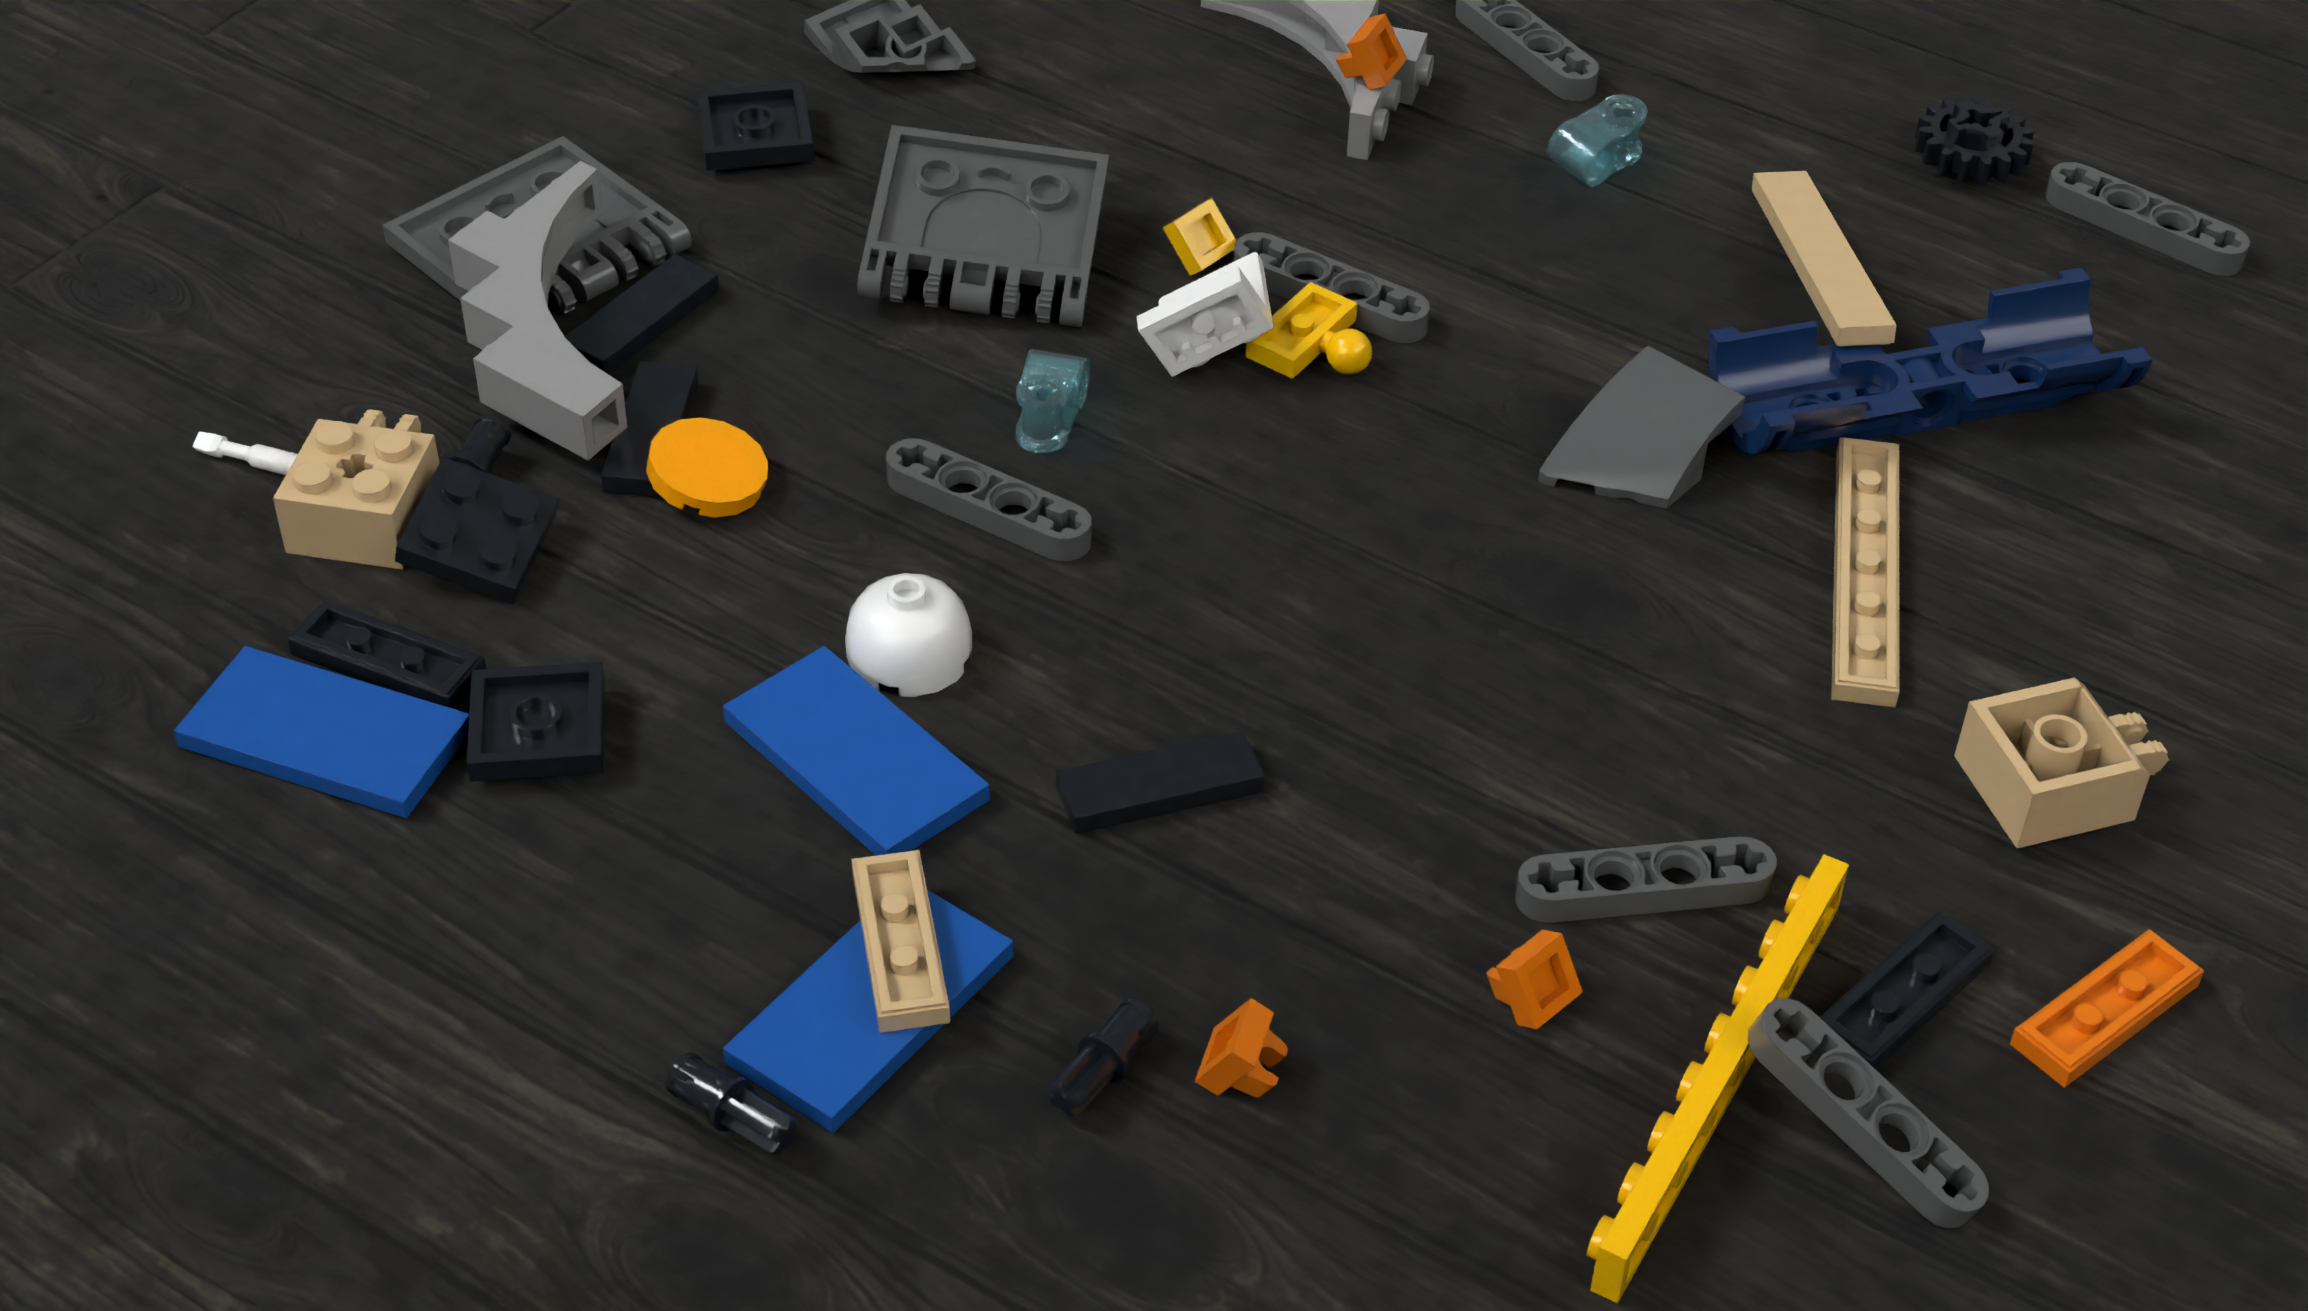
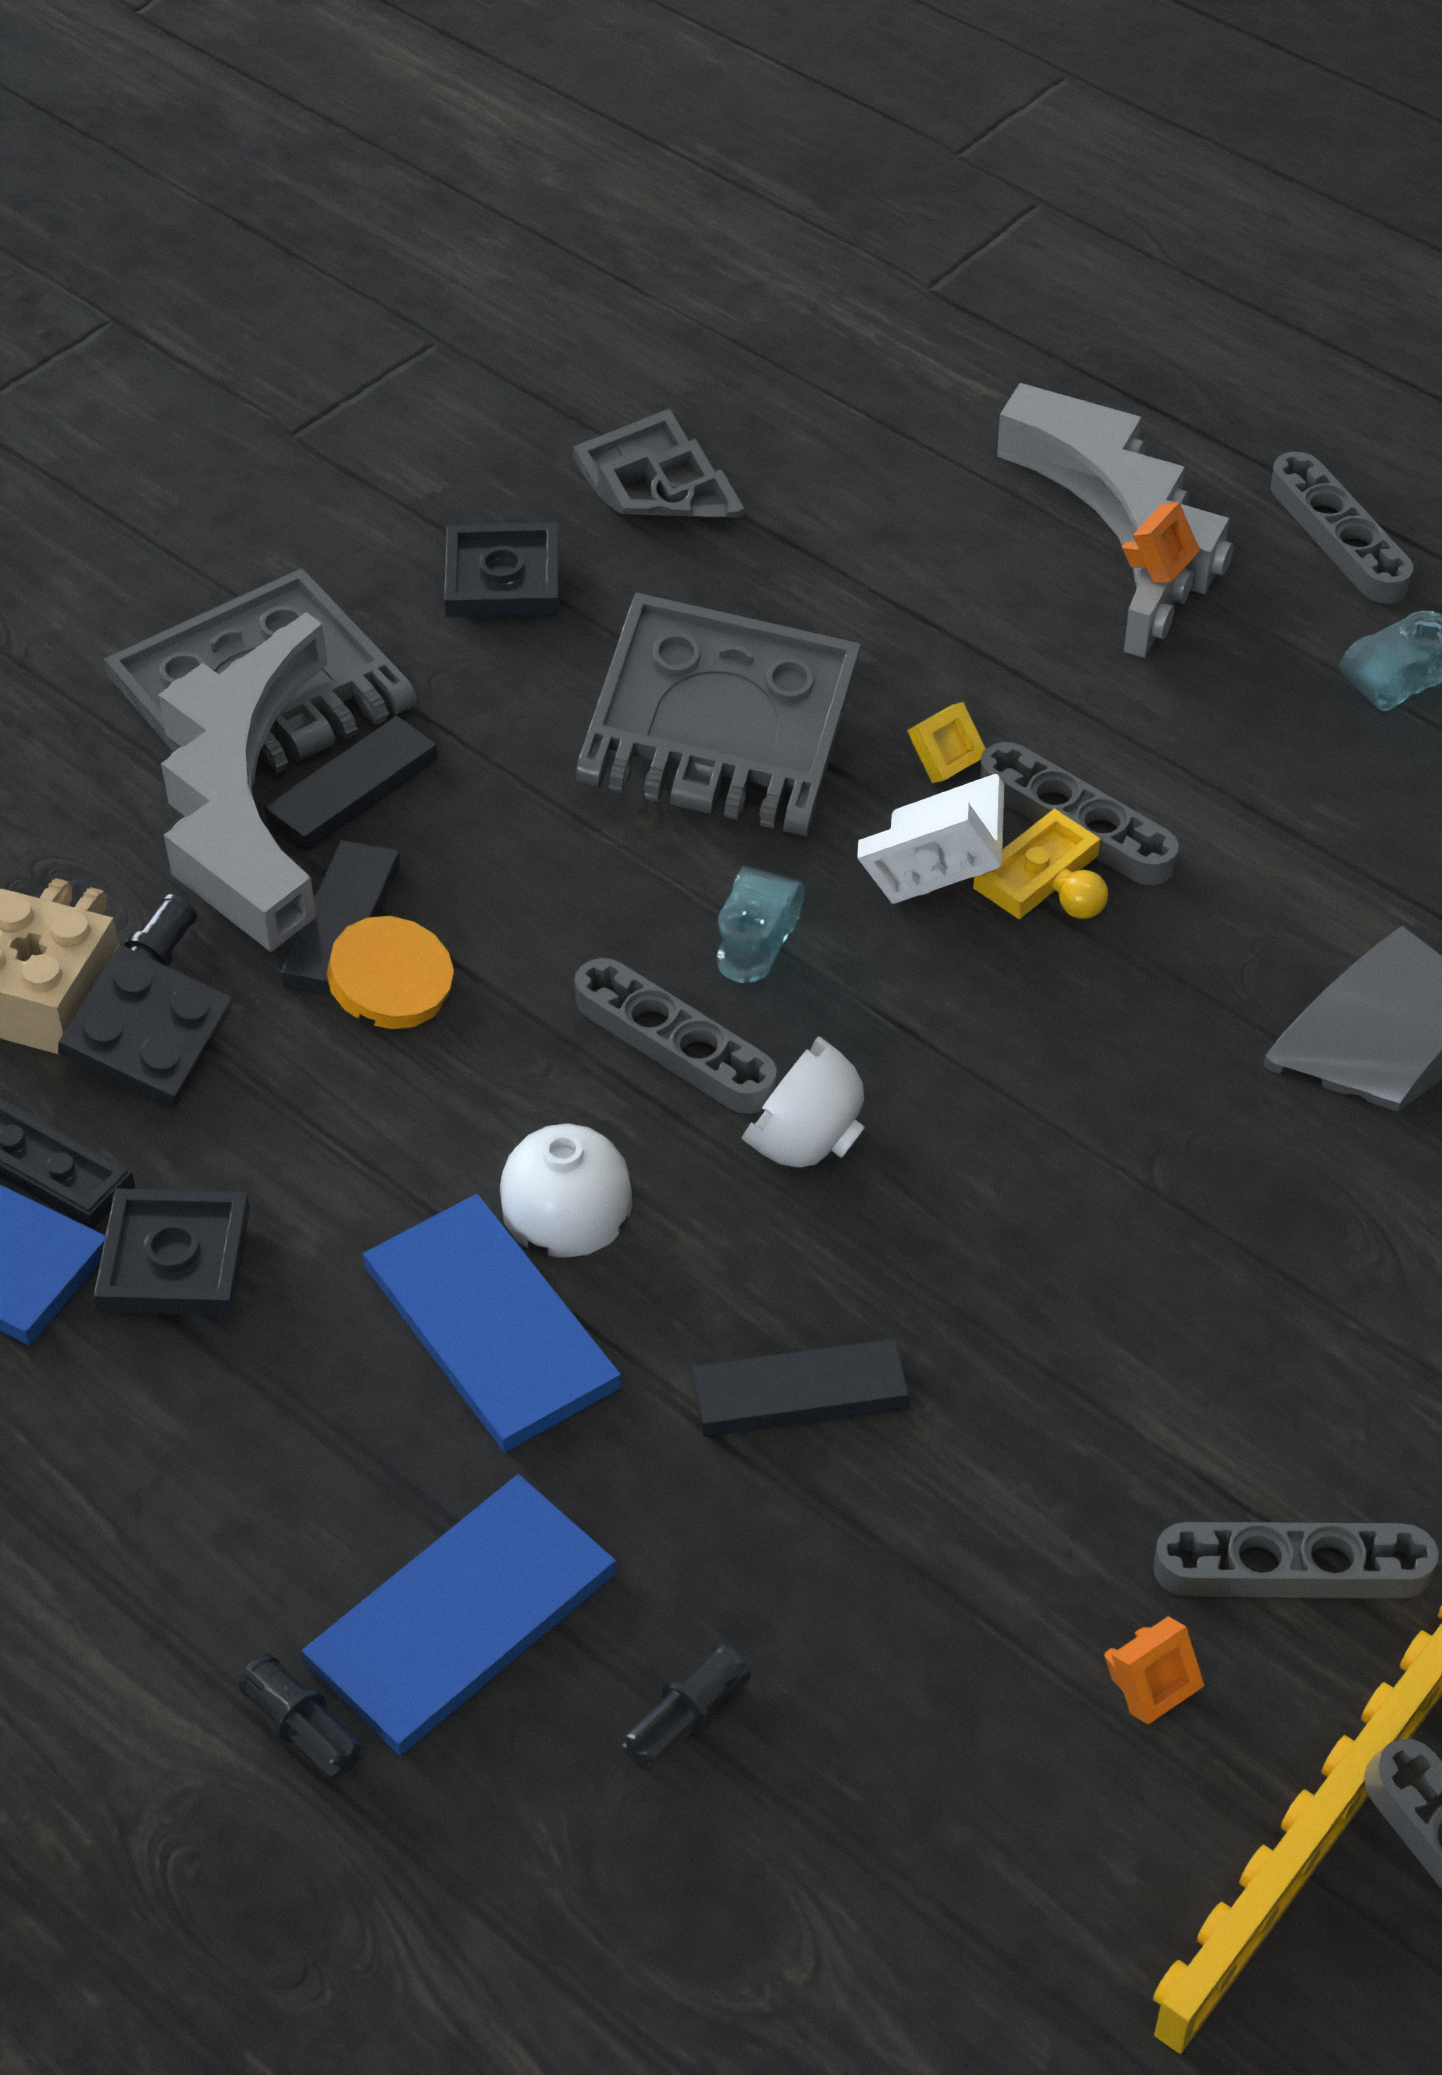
camera: 10 degrees right, 5 degrees up
tan tile [851,850,950,1033] -> none
orange tile [1194,998,1288,1098] -> none
none -> white cylinder [741,1036,865,1168]

